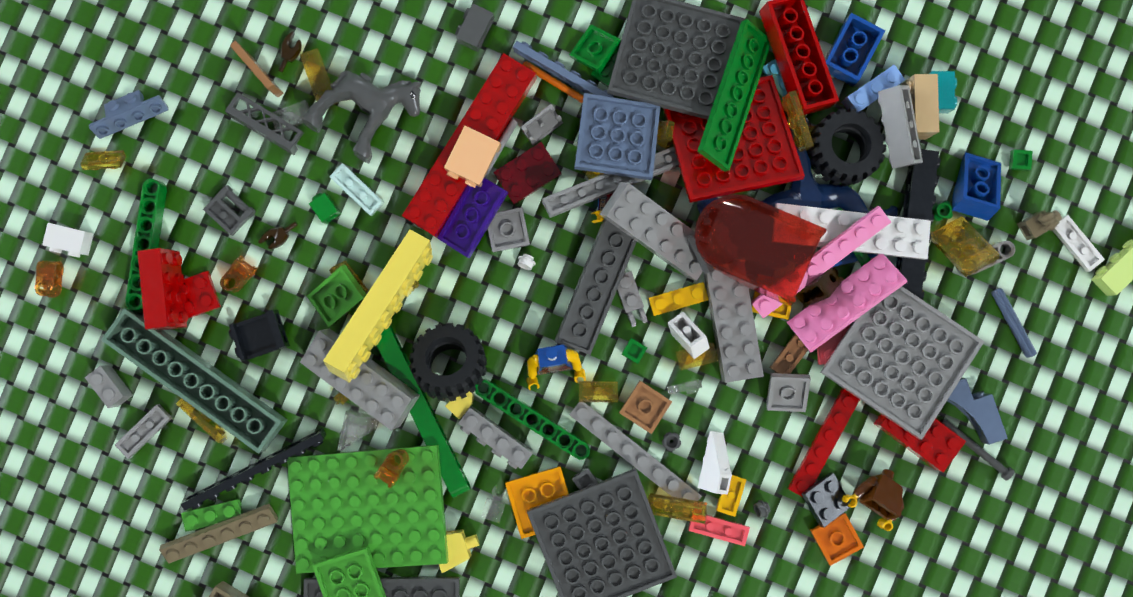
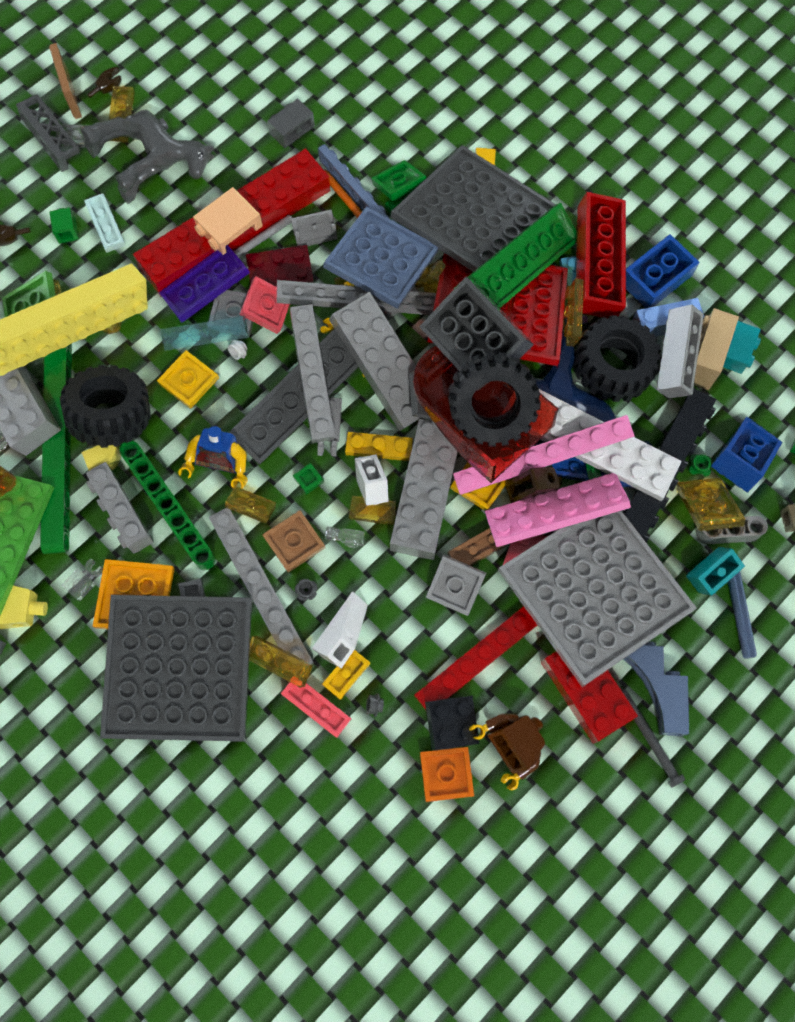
camera: 20 degrees right, 15 degrees down
none -> yellow plate [157,350,219,409]
none -> clear light blue plate [160,316,249,351]
none -> coral plate [239,276,290,334]
none -> light grey brick [290,304,335,443]
none -> dark grey slope [419,277,534,390]
none -> black tyre [448,352,541,447]
none -> teal brick [686,547,745,596]

